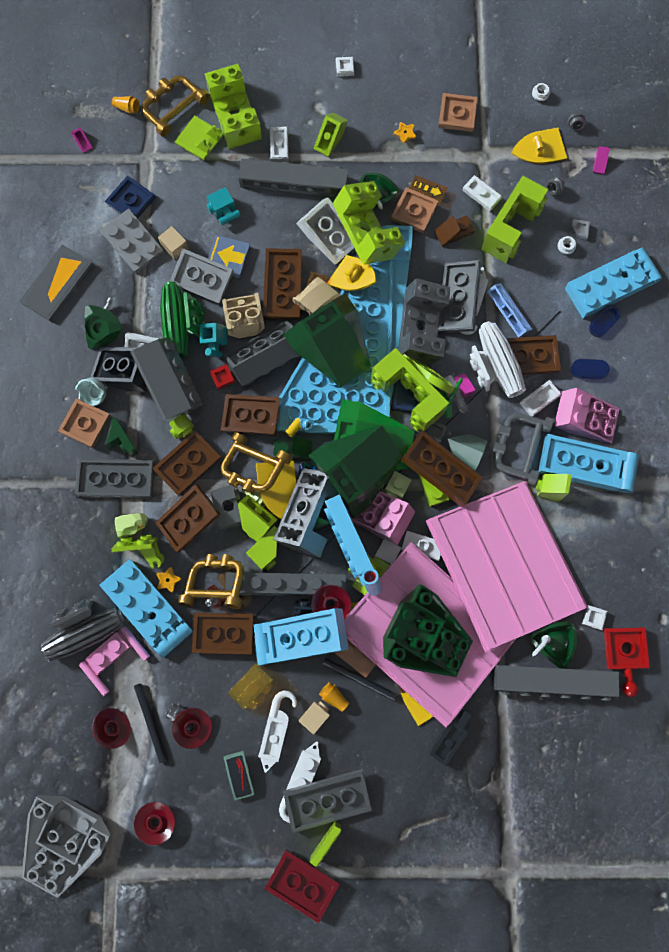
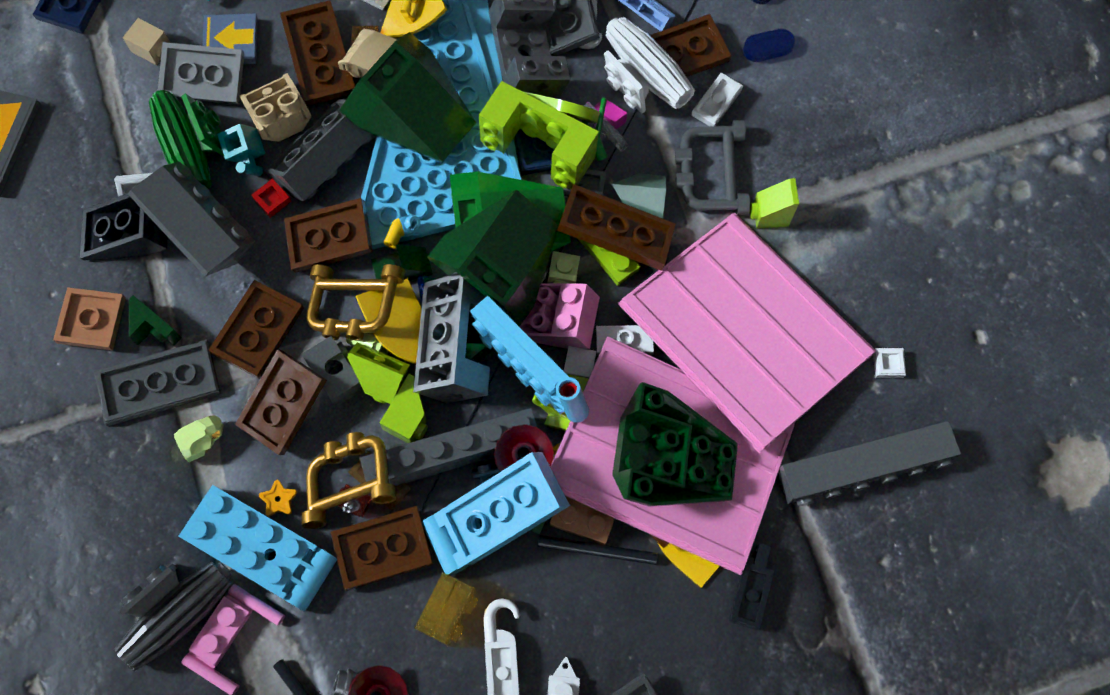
camera: 20 degrees left, 5 degrees down
light aqua hair [75,378,106,406] -> none
dark green hat [84,298,121,350] -> none
light grey plate [100,208,163,273] -> none
lime plate [111,535,165,568] -> none
lime plate [169,414,195,439] -> none
tan brick [298,701,330,734] -> none
light orange cone [319,682,349,712] -> none
dark green hat [530,622,577,669] -> none
medium azure hinge [538,434,639,493] -> none
bright pink slope [554,388,620,444] -> none
red plate [604,627,650,697] -> none

